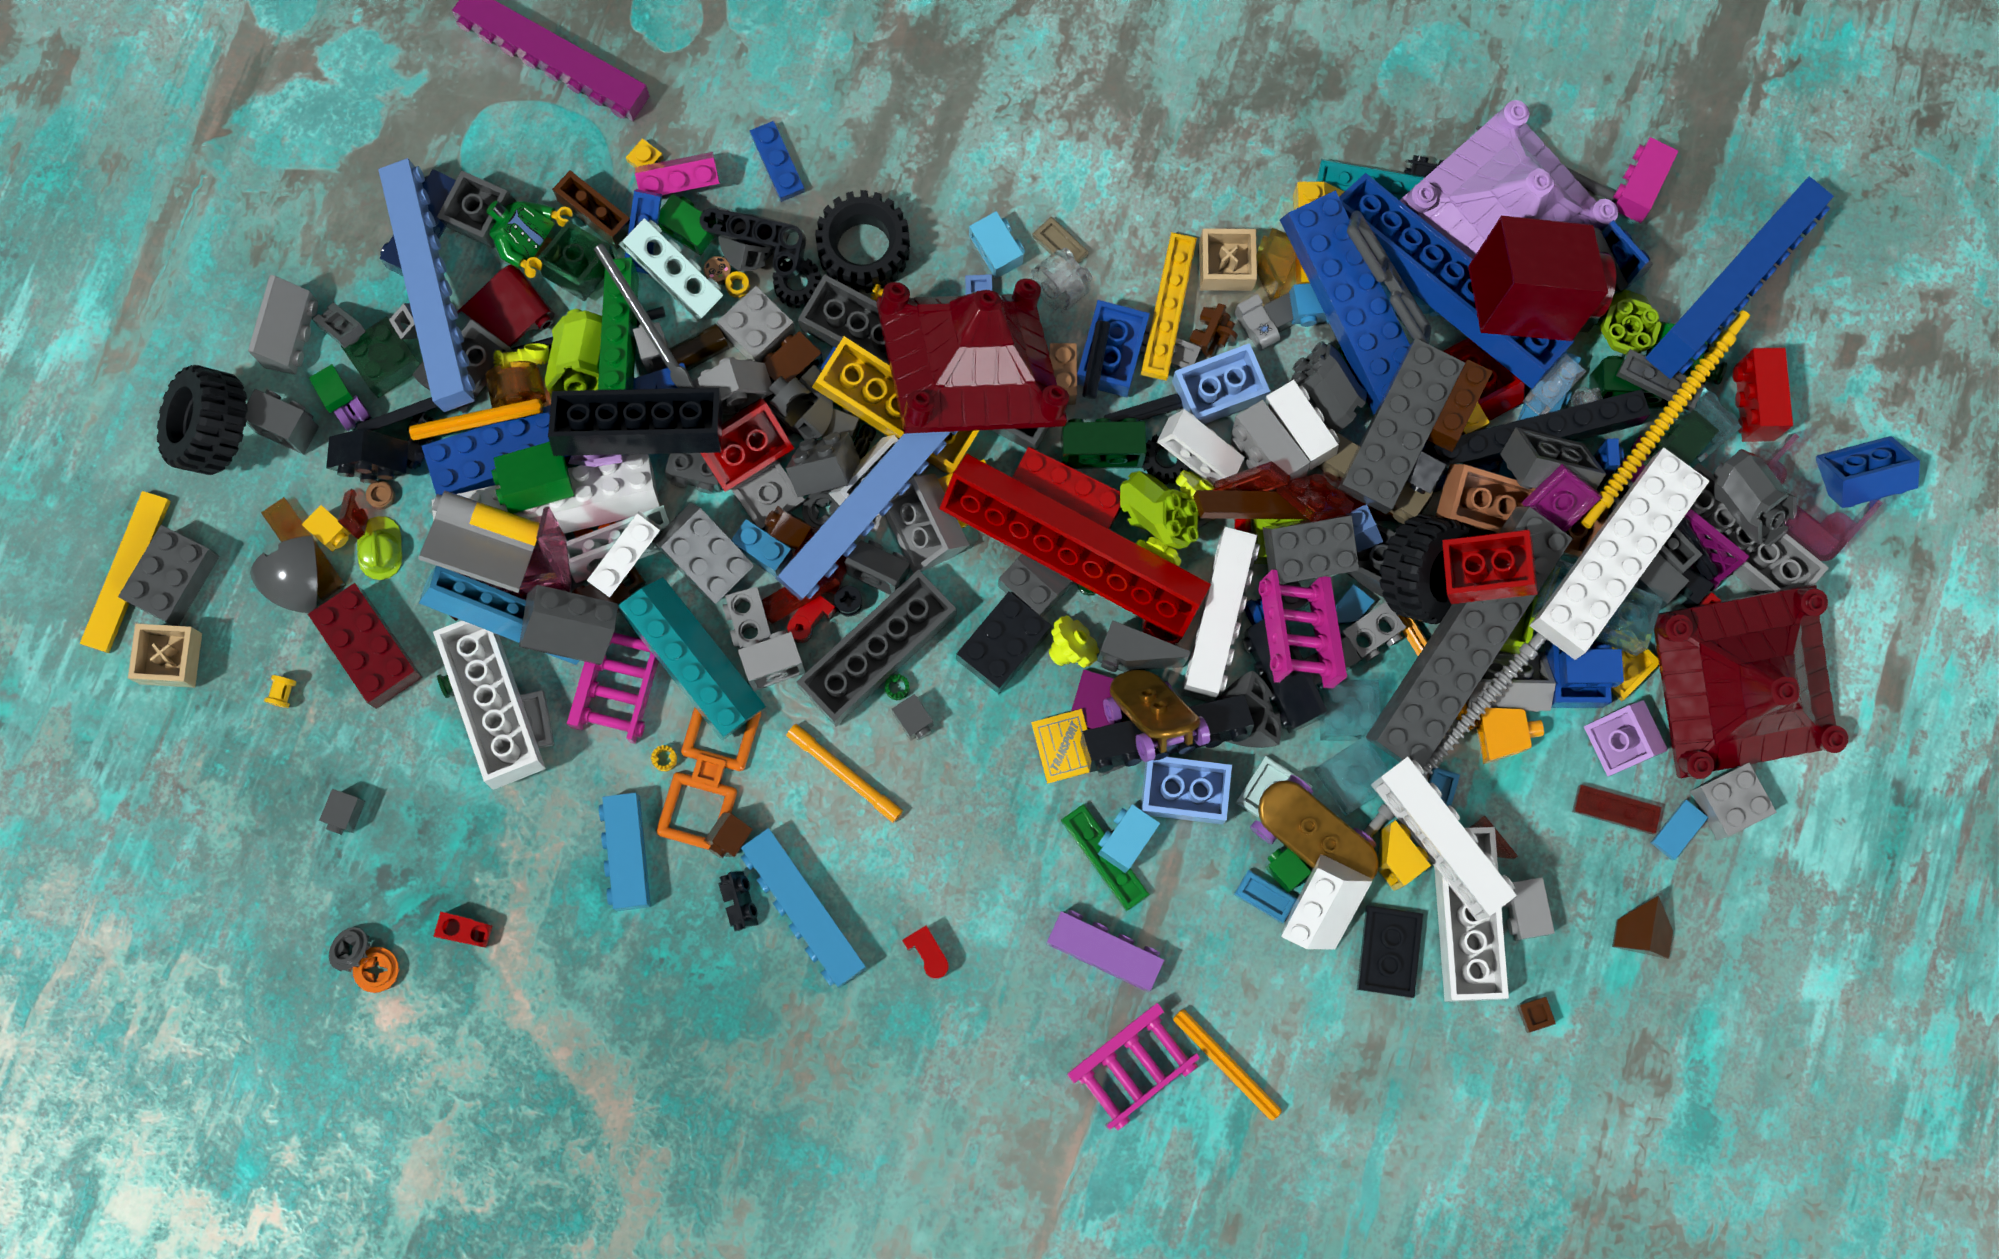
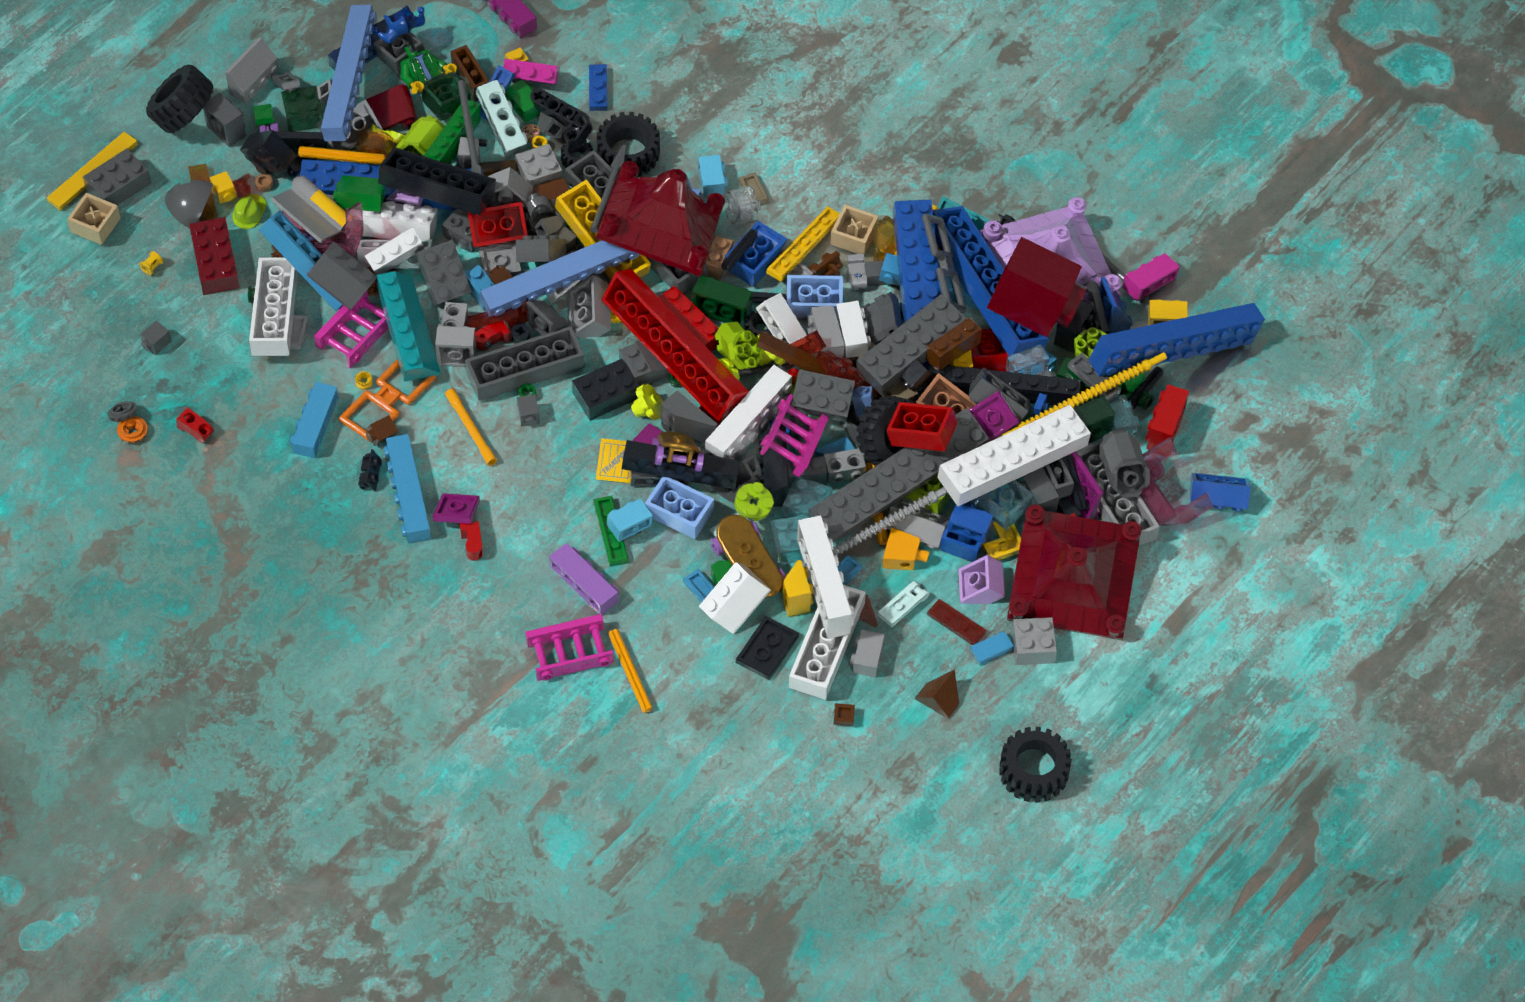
camera: 25 degrees right, 20 degrees down
none -> piece [373,5,425,44]
none -> magenta tile [433,493,480,524]
none -> dark grey piece [591,145,626,233]
none -> lime plate [734,482,774,521]
none -> light aqua plate [878,581,930,628]
none -> black tyre [999,726,1072,803]
none -> yellow brick [1148,299,1188,325]

